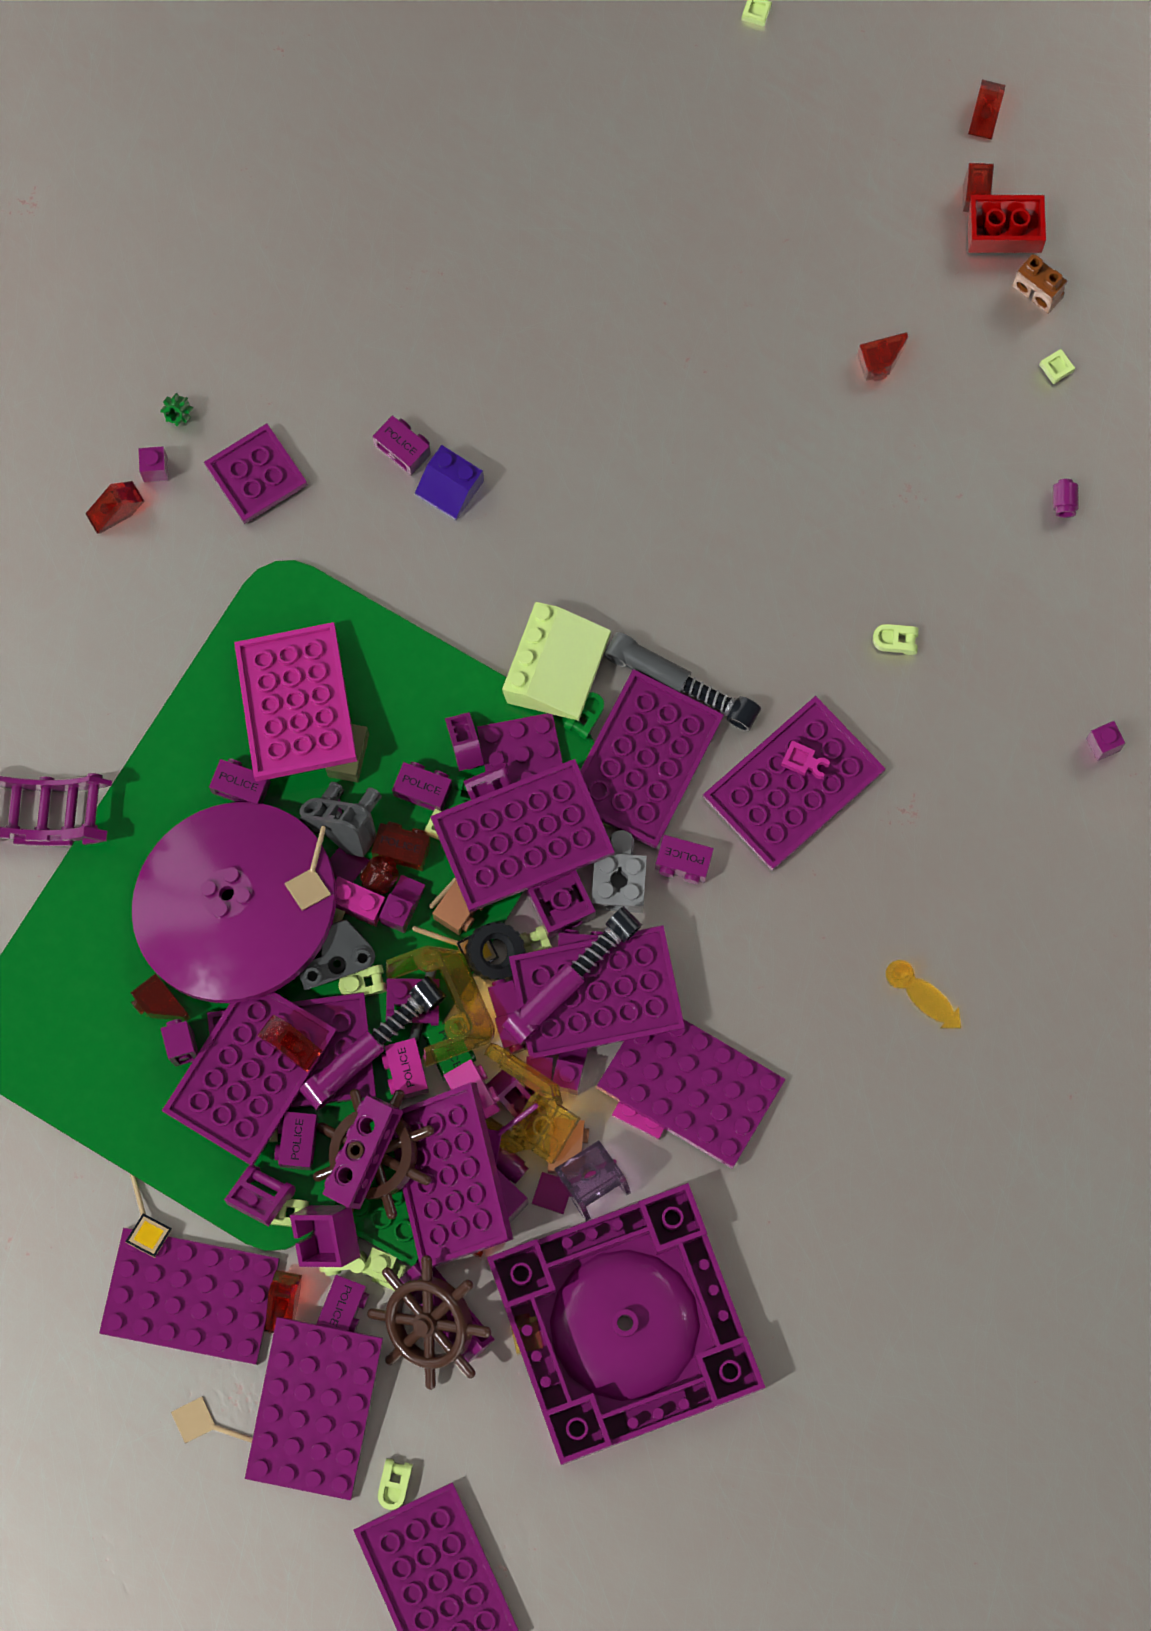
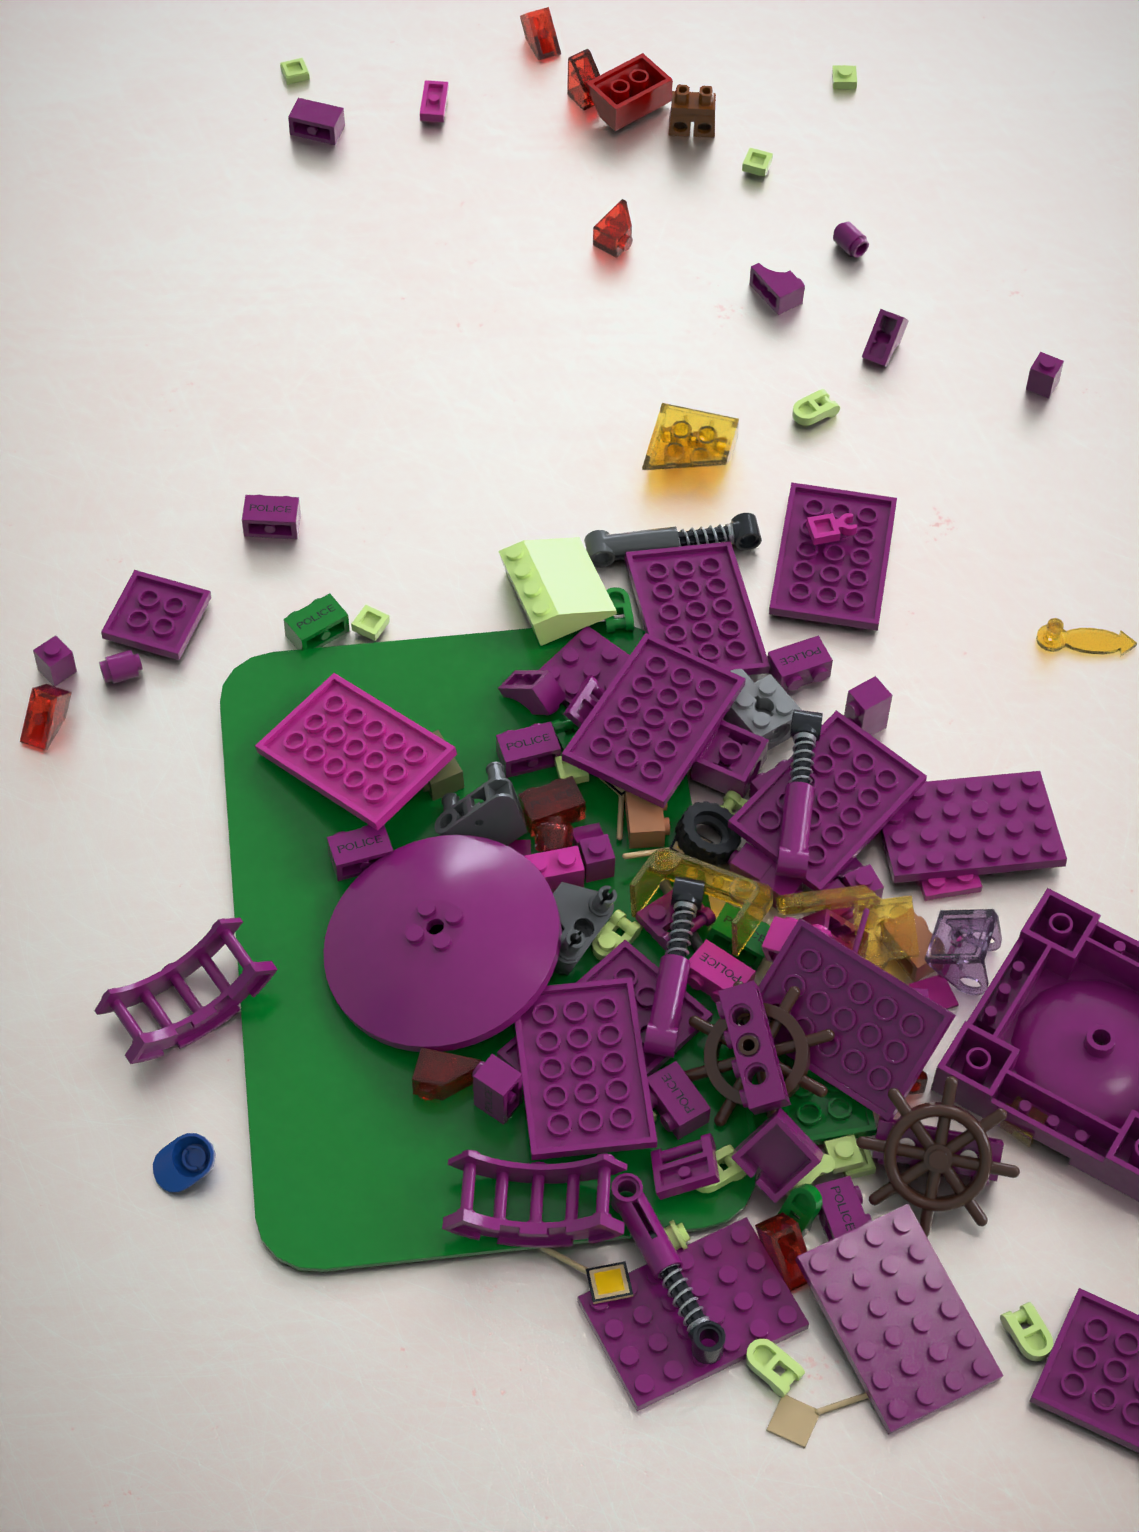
camera: 40 degrees left, 20 degrees down
green gear [160,393,193,426] -> none
clear red slope [257,1014,322,1072] -> none
tan piece [285,826,331,911] -> none
dark purple slope [415,445,484,520] -> none
none -> magenta brick [99,650,143,684]
none -> green brick [283,593,350,650]
none -> magenta brick [288,97,345,145]
none -> yellowish green plate [351,605,390,641]
none -> dark pink plate [420,80,449,122]
none -> magenta fence [442,1150,627,1248]
none -> piece [610,1173,726,1364]
none -> clear yellow wedge [642,403,739,470]
none -> yellowish green plate [664,1220,691,1250]
none -> yellowish green plate [746,1339,805,1397]
none -> magenta arch [749,263,805,315]
none -> green plate [776,1183,823,1240]
none -> magenta brick [844,676,893,736]
none -> magenta arch [862,308,909,367]

